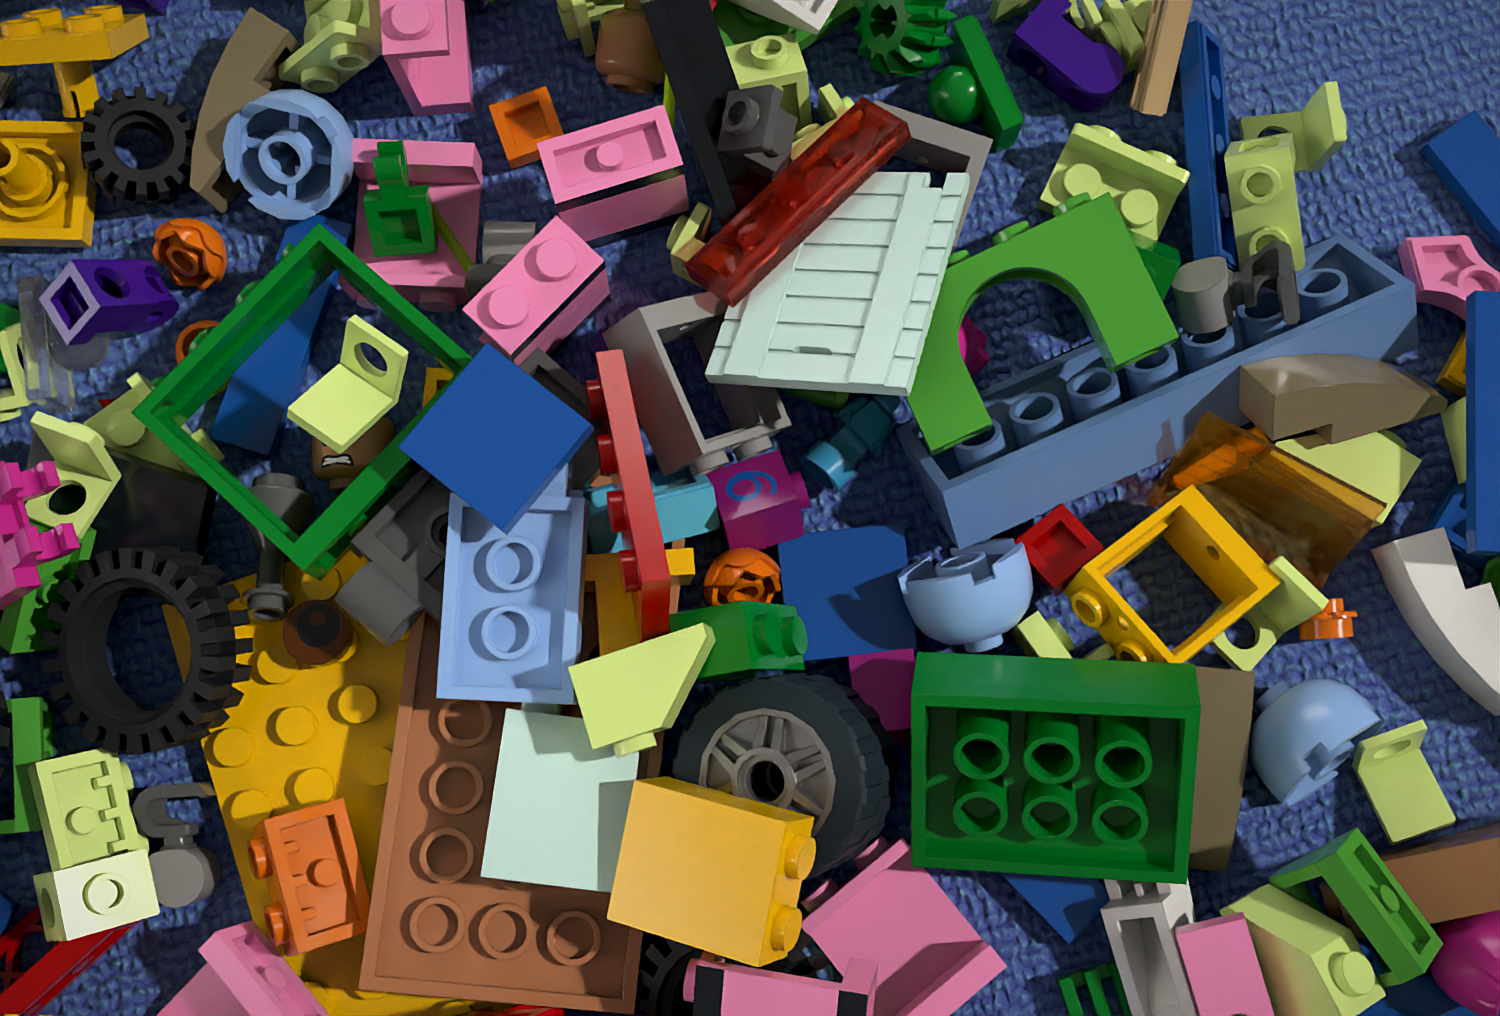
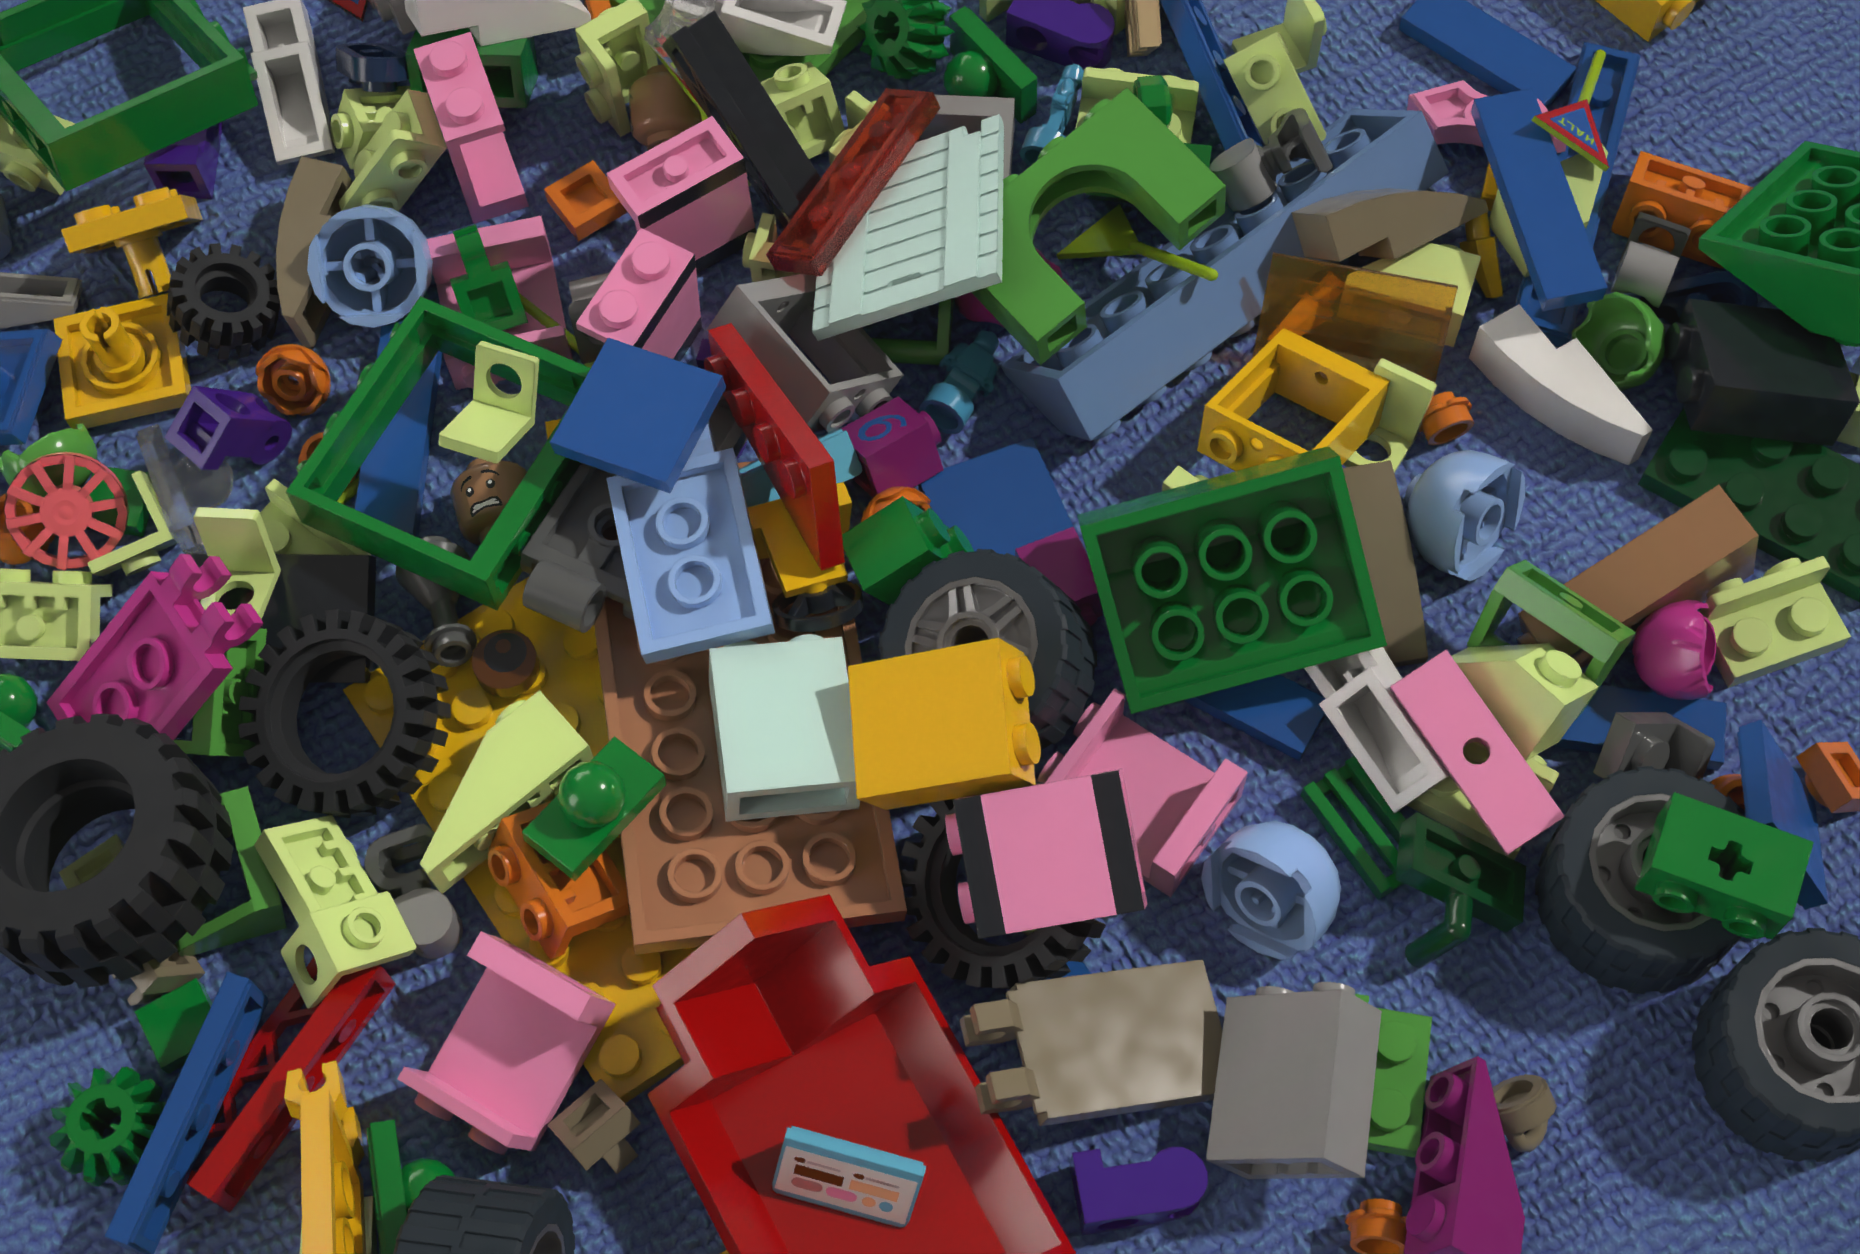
camera: 15 degrees left, 15 degrees down
yellowish green slope [568,623,716,758] -> none
dark grey bracket [716,84,797,180] -> none
light blue cylinder [897,538,1033,653] -> none
red tile [1014,503,1105,597] -> none
yellowish green bracket [1352,719,1456,845] -> none
none -> yellowish green slope [420,690,594,894]
none -> green tile [522,736,666,881]
none -> dark azure piece [1020,64,1084,166]
none -> lime piece [1056,204,1218,281]
none -> green tile [1133,75,1173,128]
none -> yellow bar [1459,212,1503,298]

